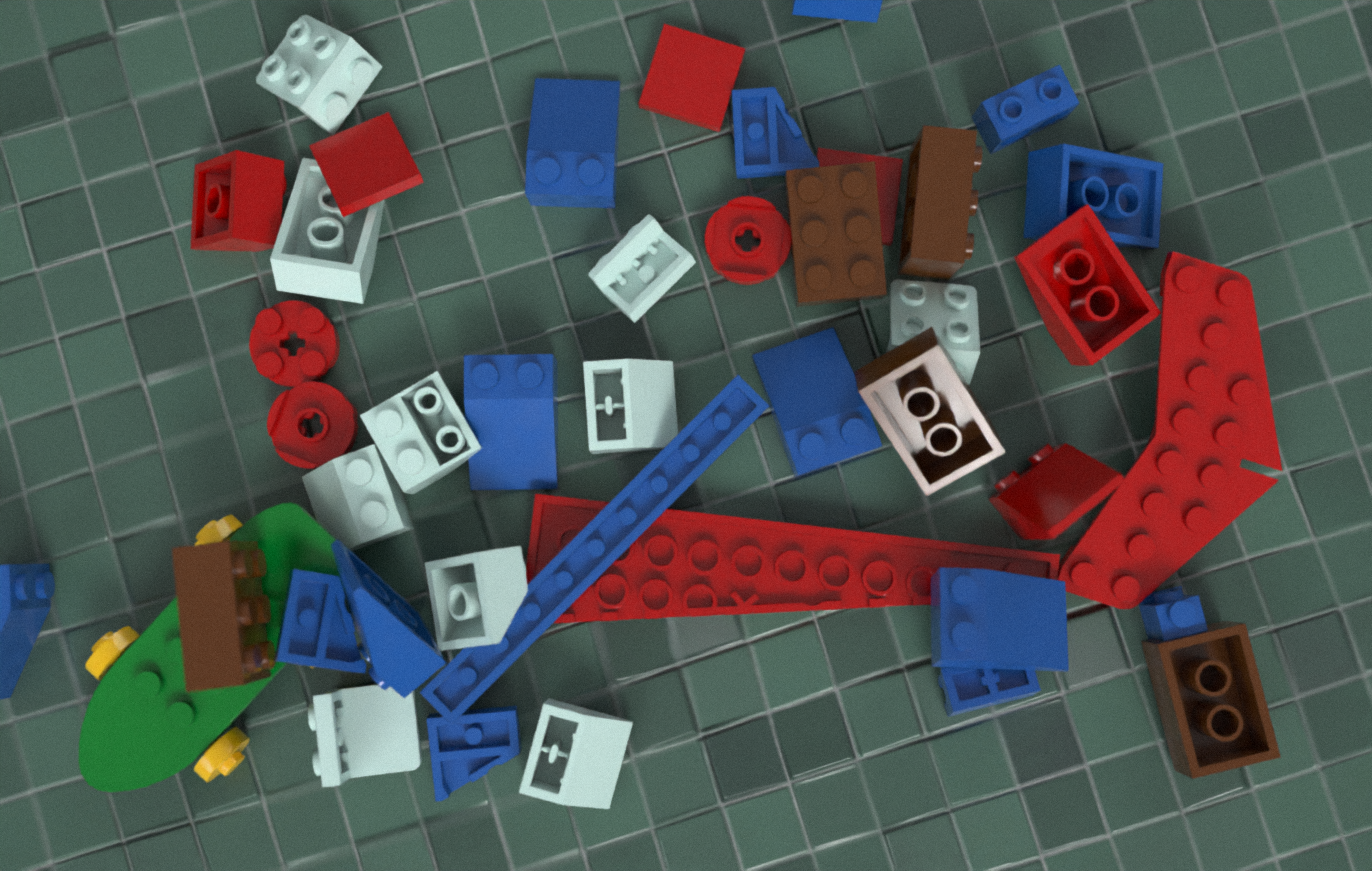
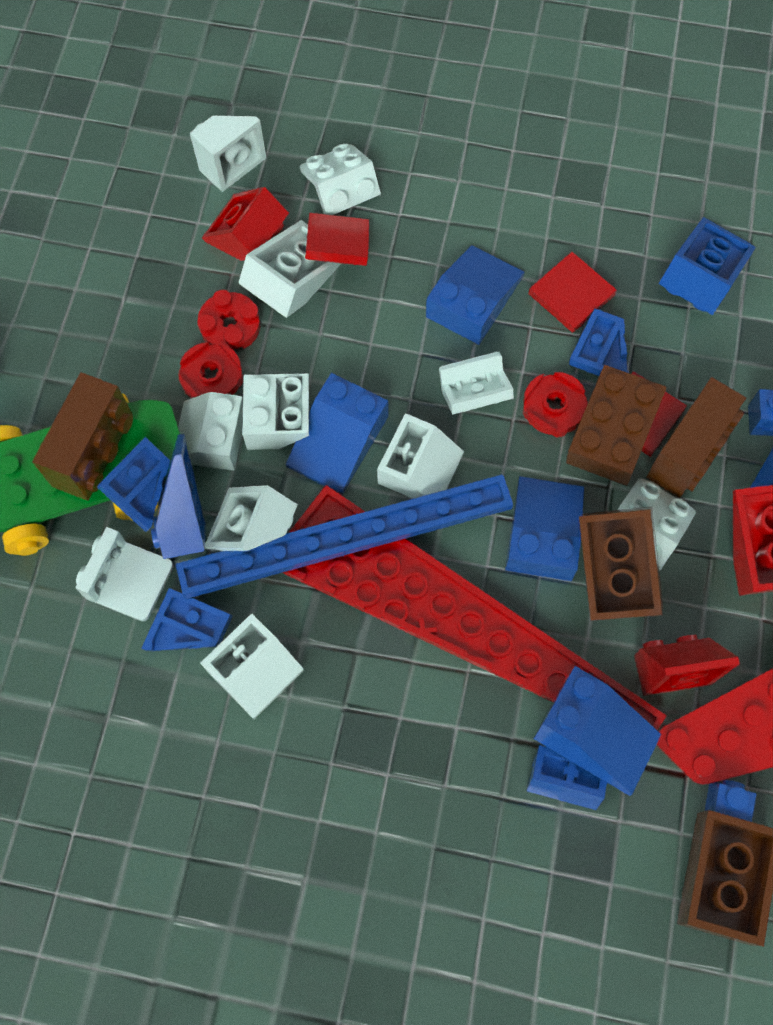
camera: 30 degrees right, 15 degrees down
none -> light aqua slope [190,116,266,192]

